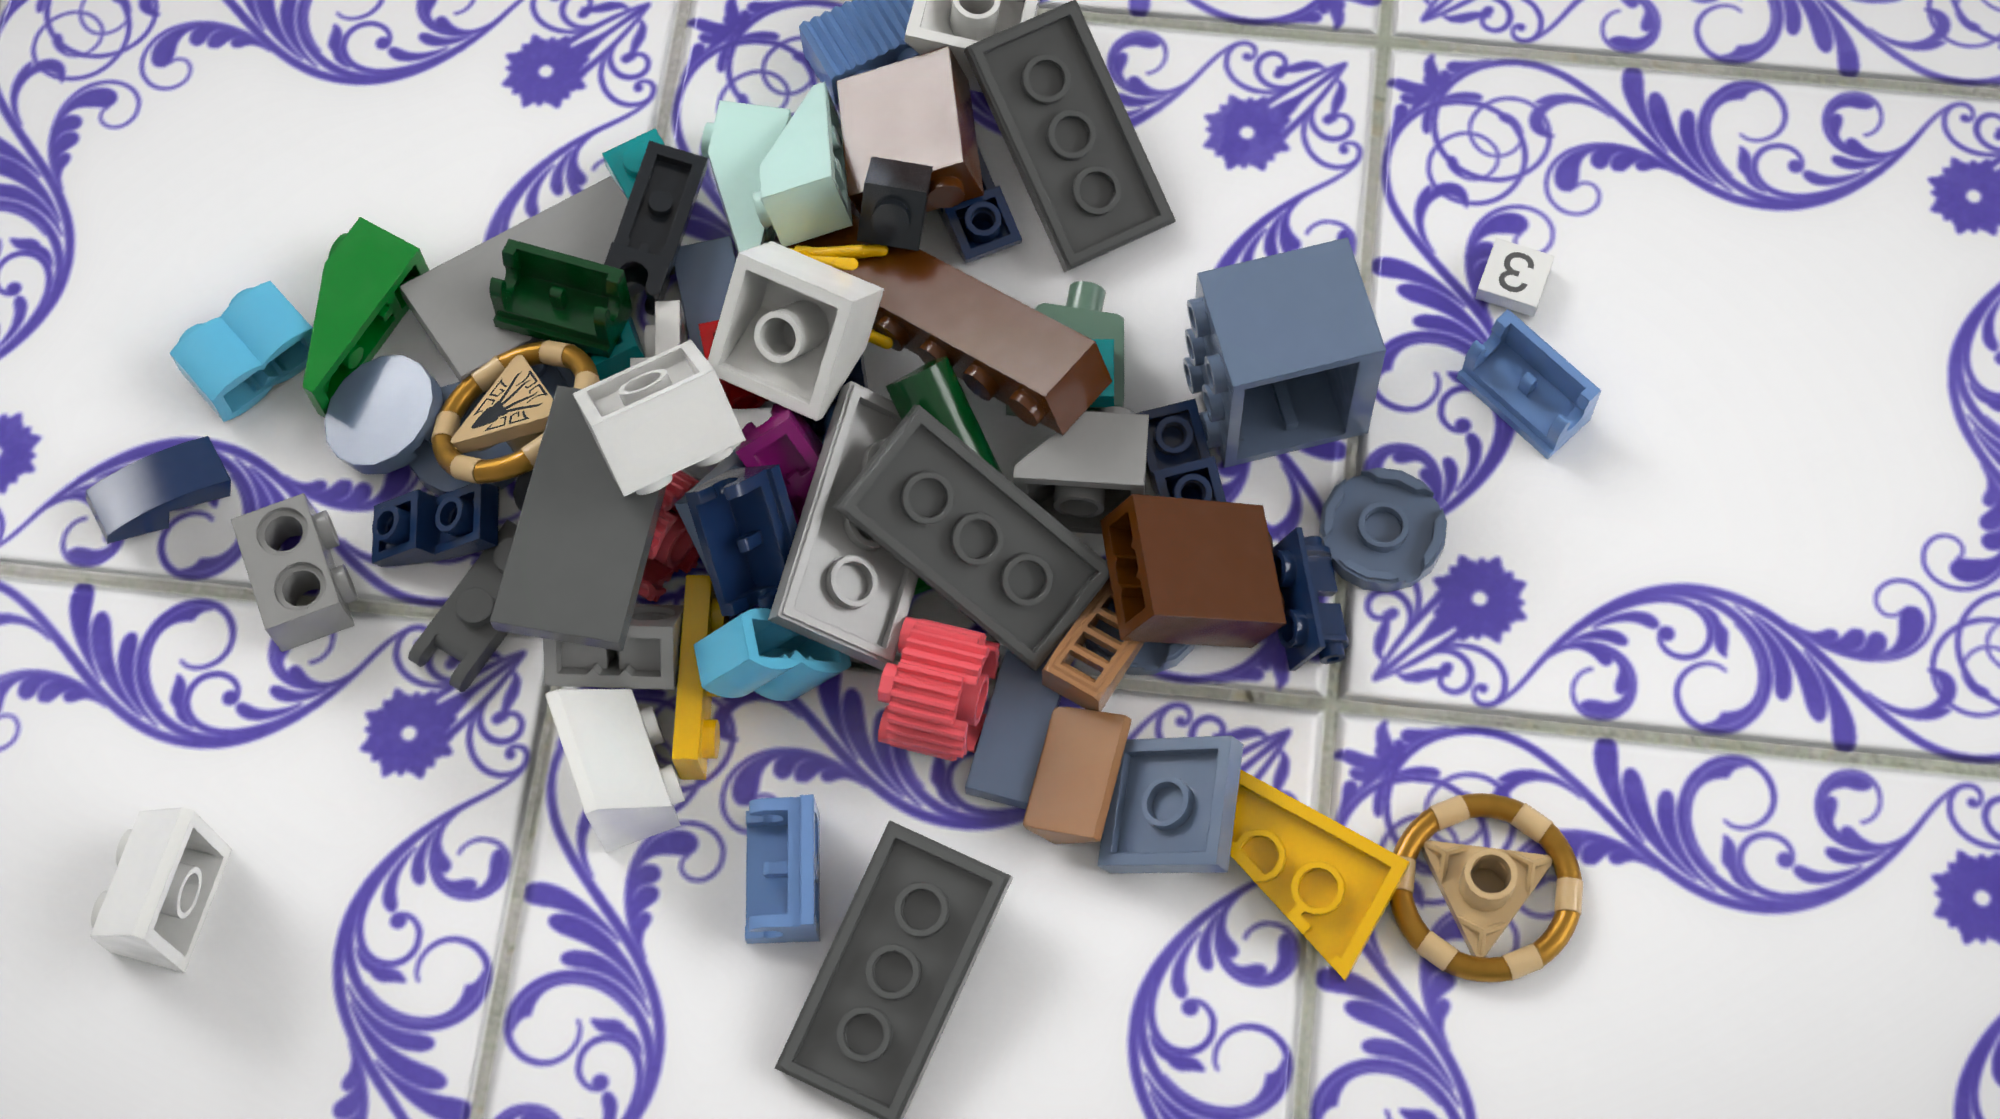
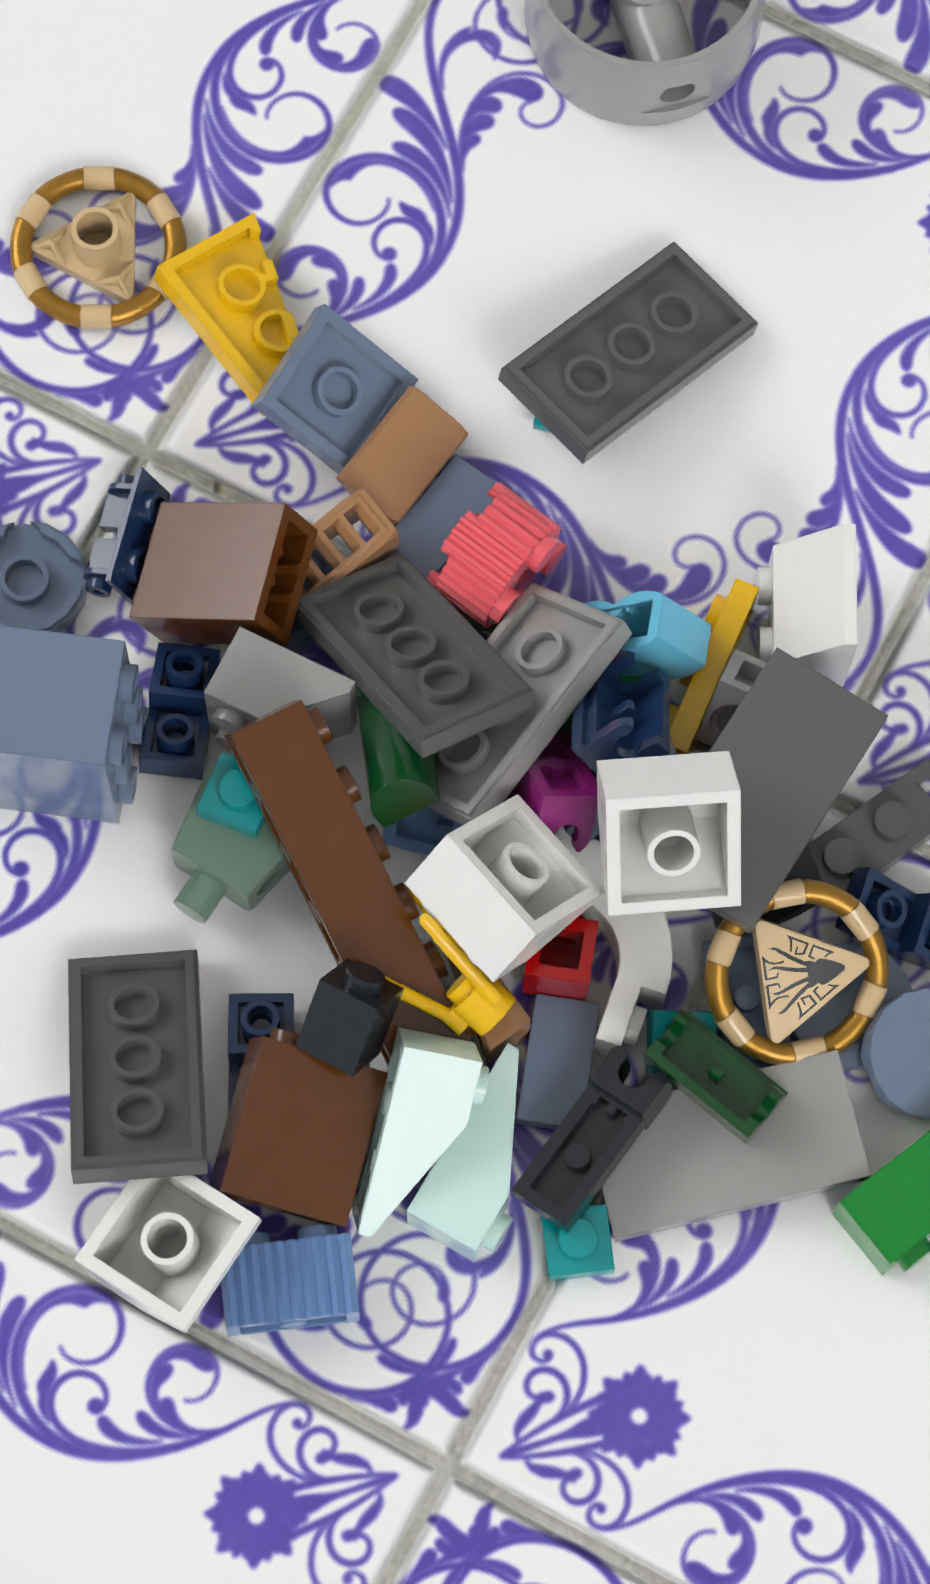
camera: 165 degrees left, 5 degrees up
medium blue hinge [745,794,820,944] -> none

